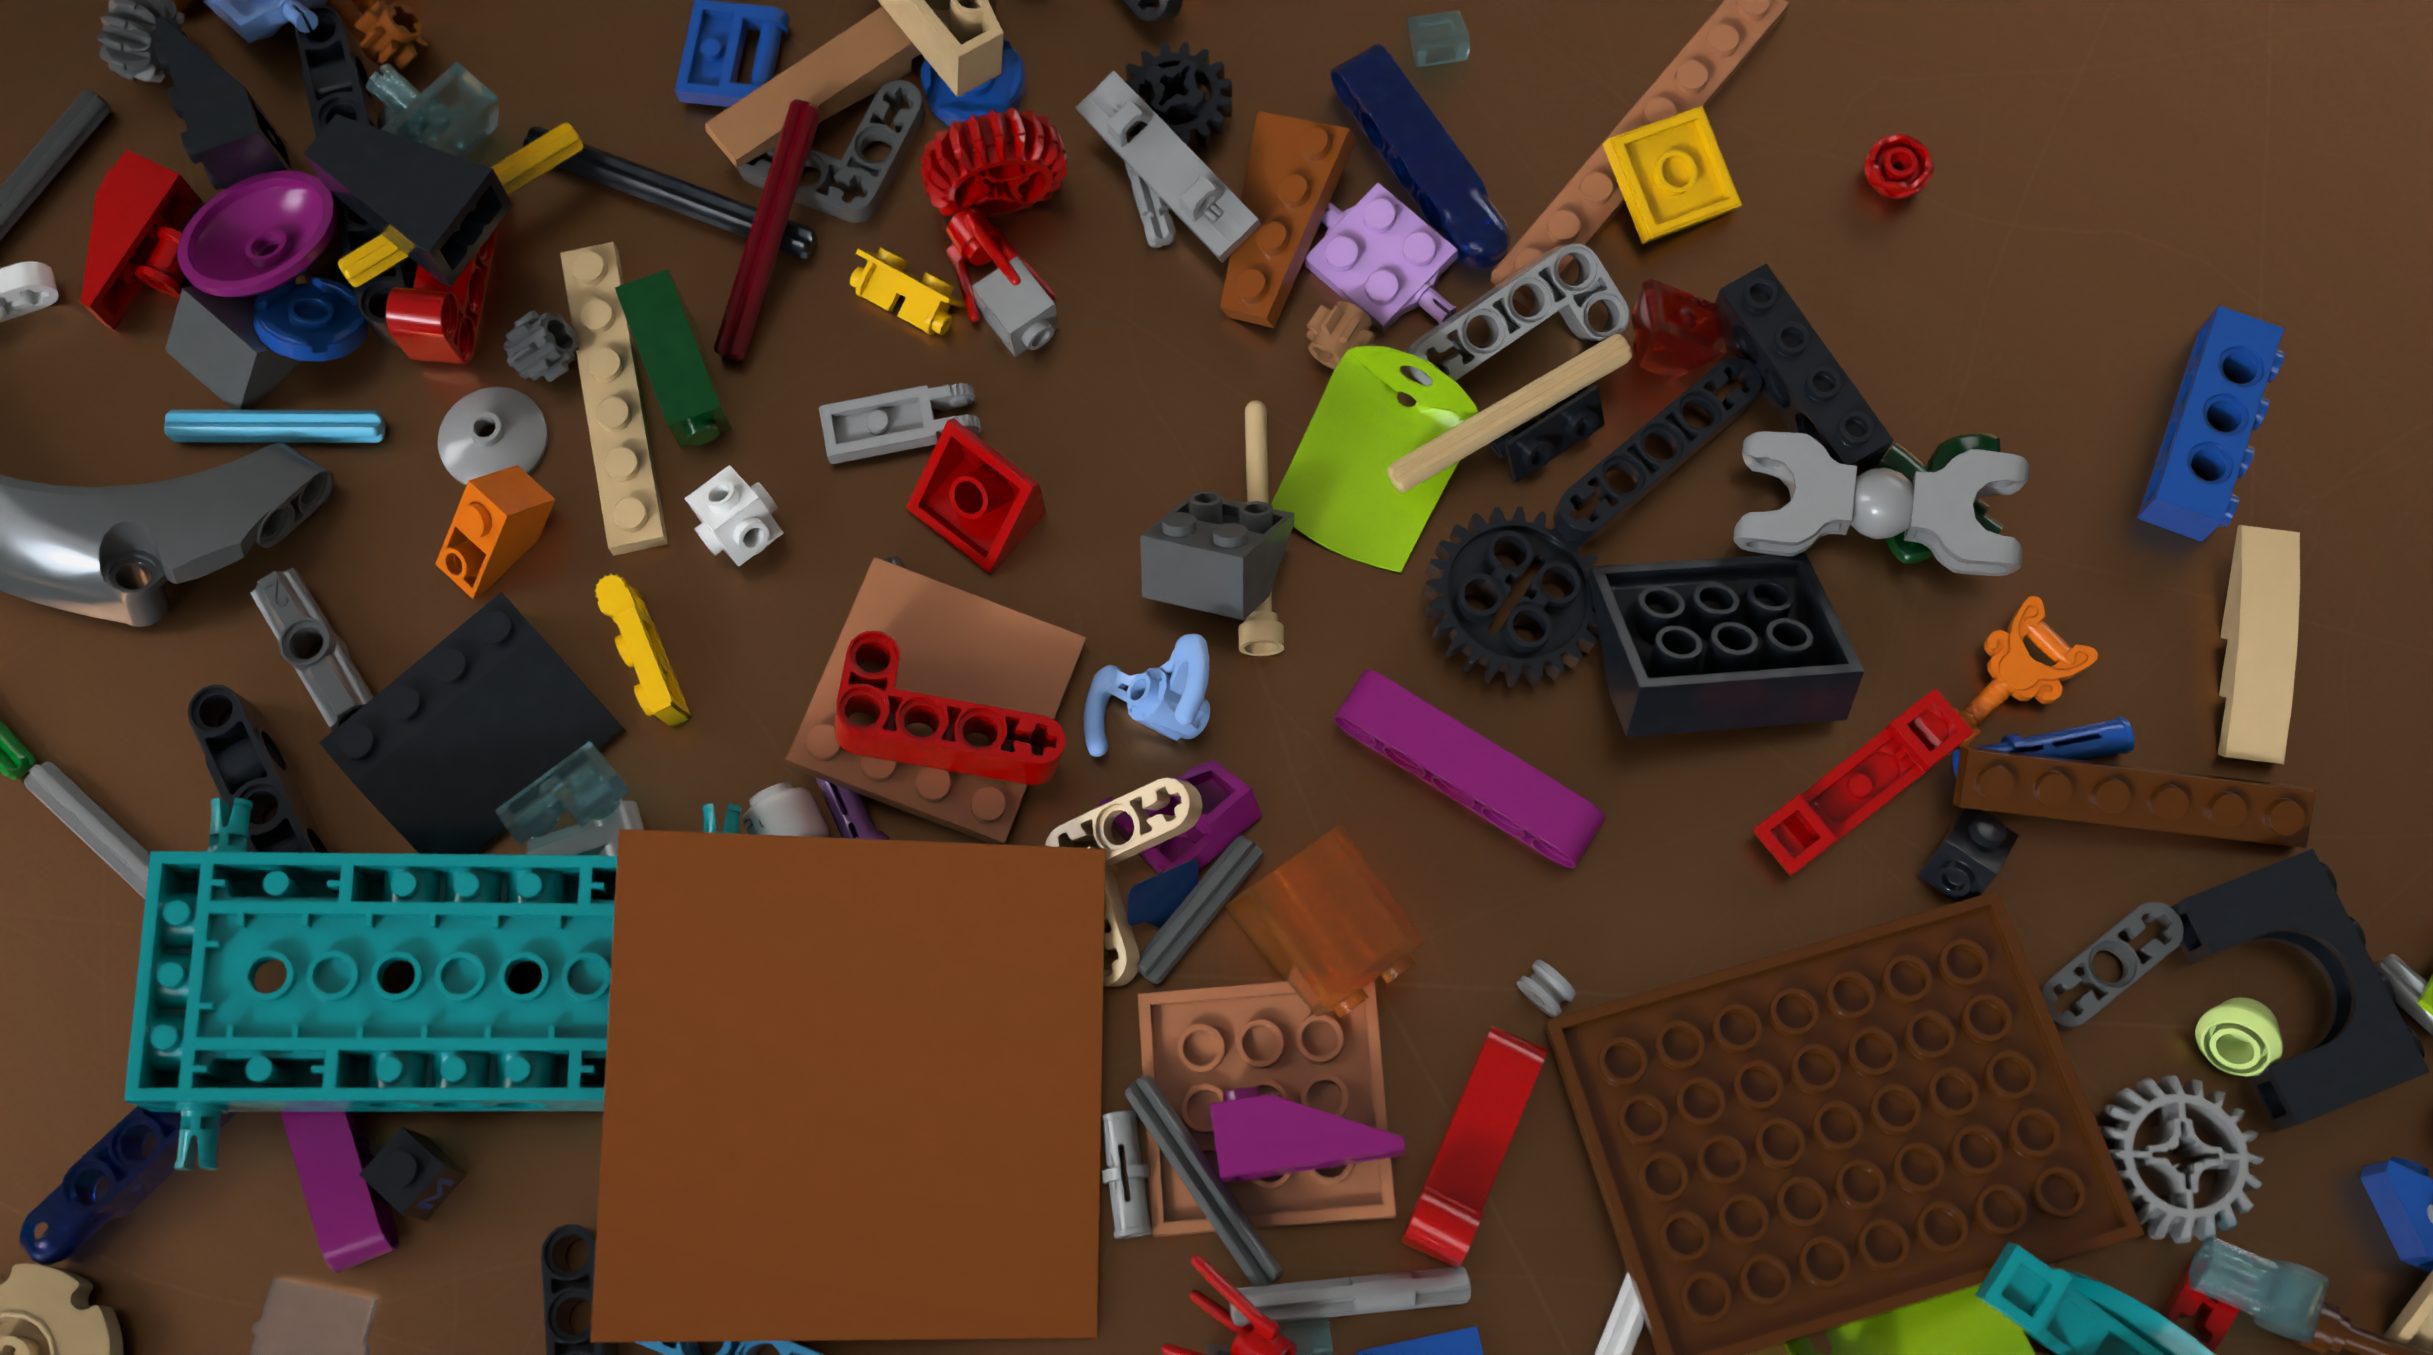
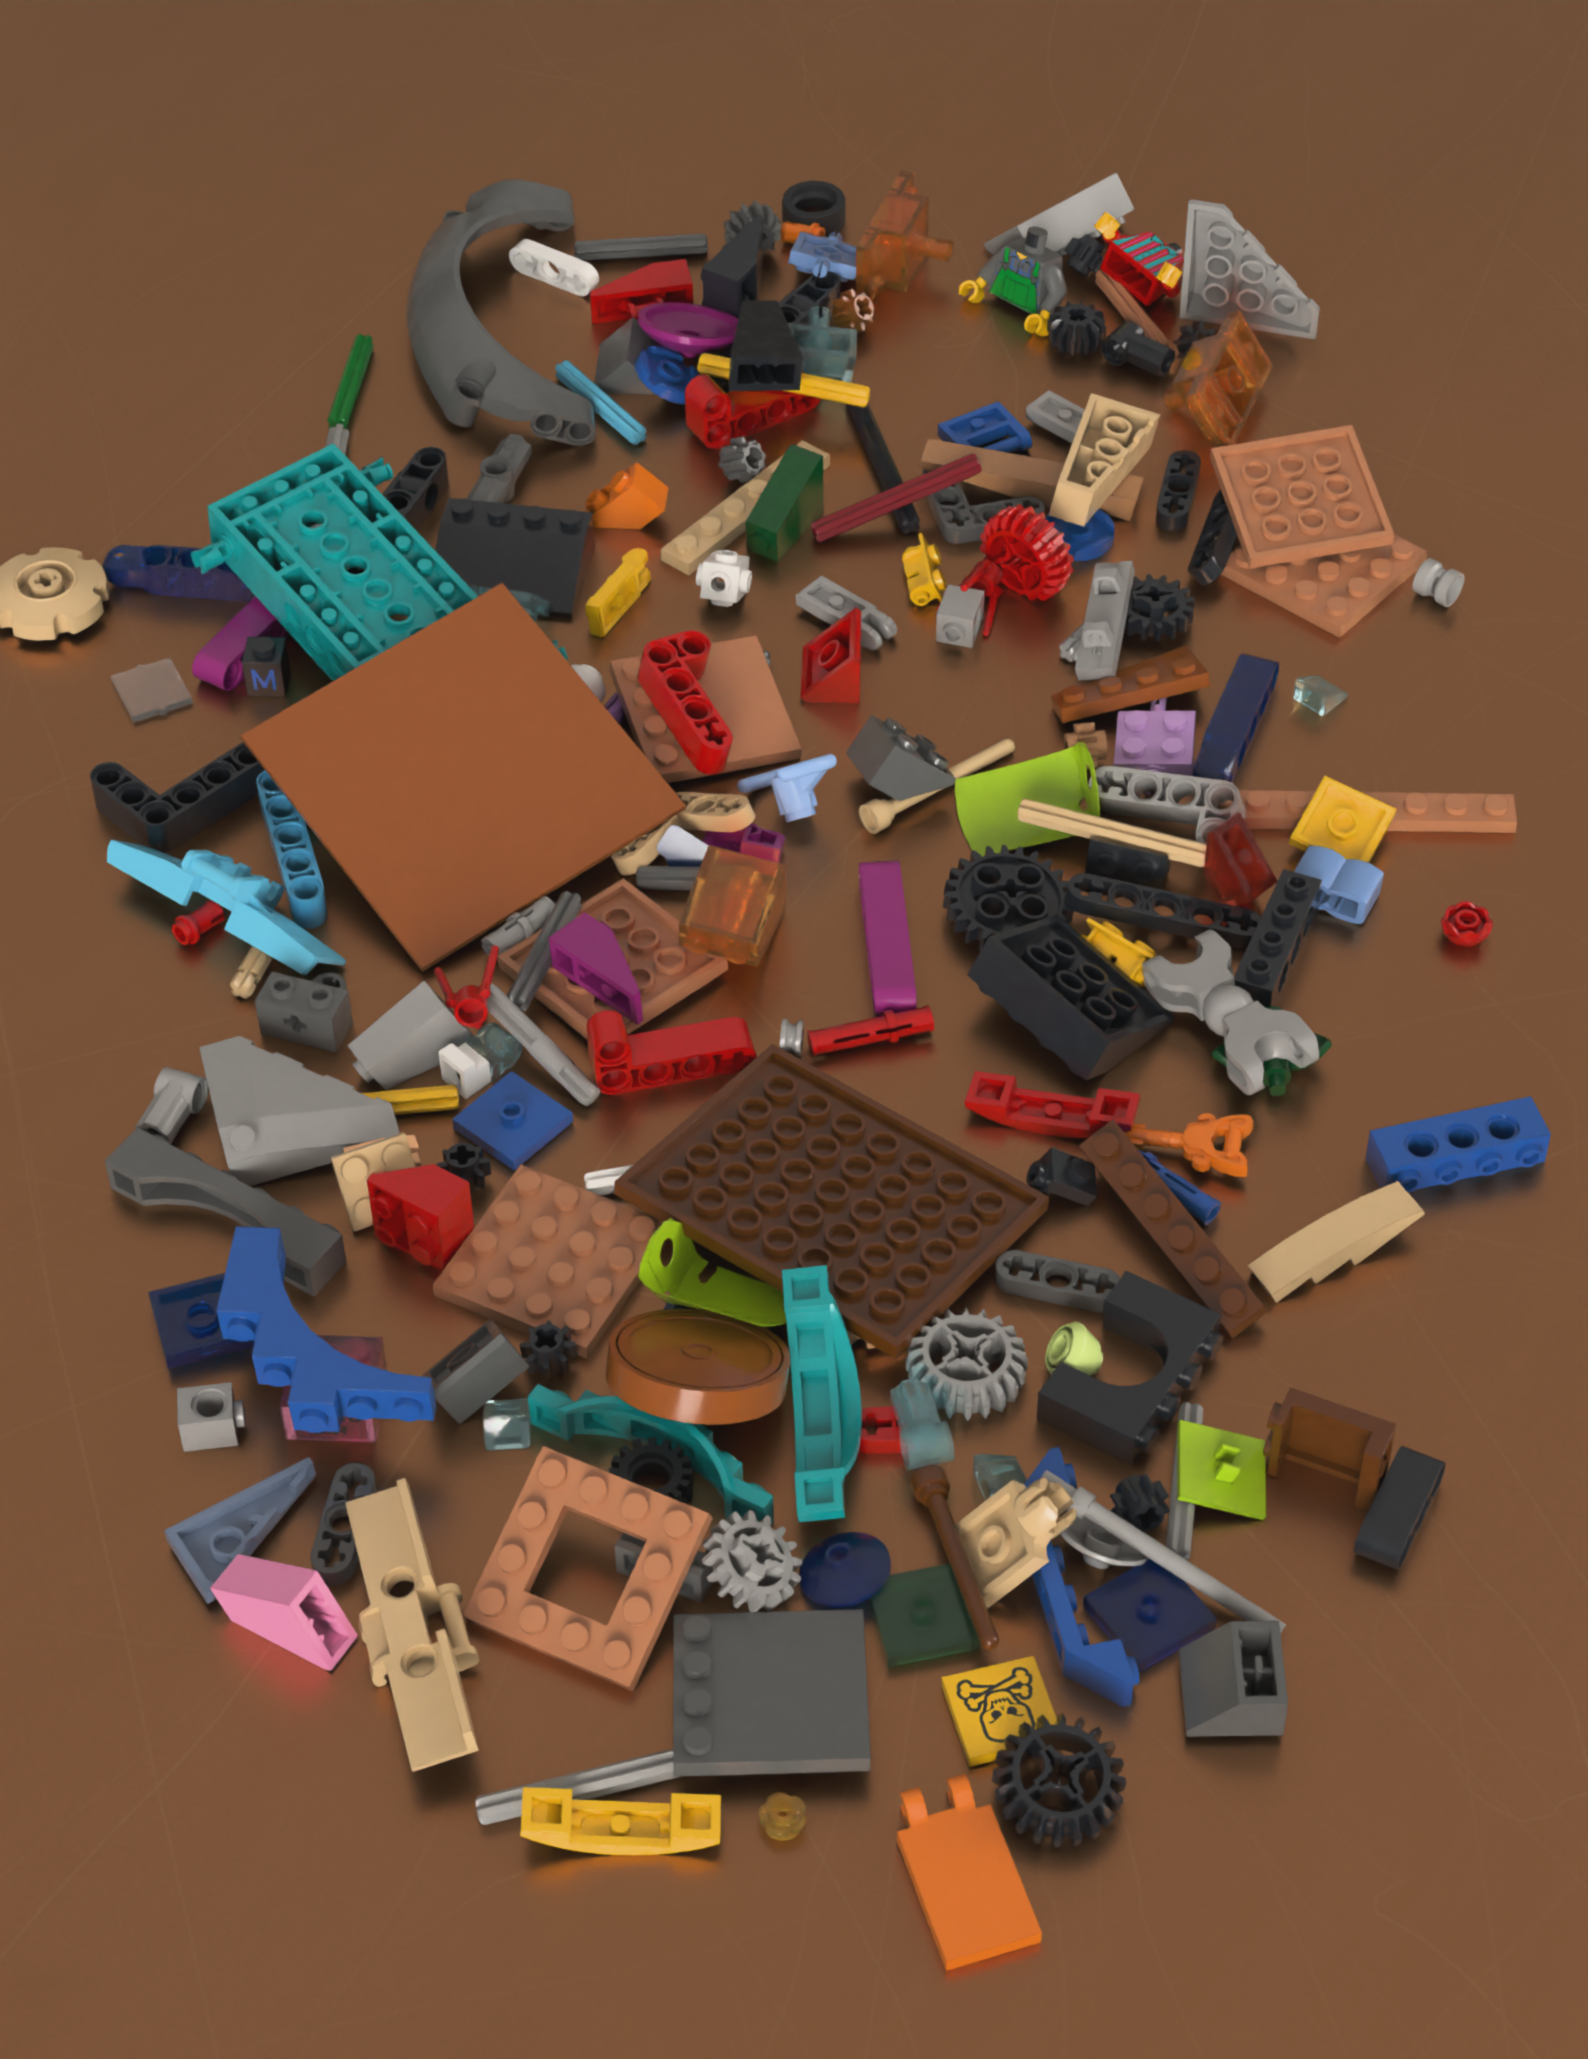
camera: 50 degrees right, 25 degrees down
light grey dish [438,387,549,485] -> none
none -> red pin [807,1005,934,1057]
none -> clear light blue slope [973,1454,1027,1500]
none -> yellow hinge [1082,917,1156,987]
none -> medium blue brick [1294,846,1384,924]

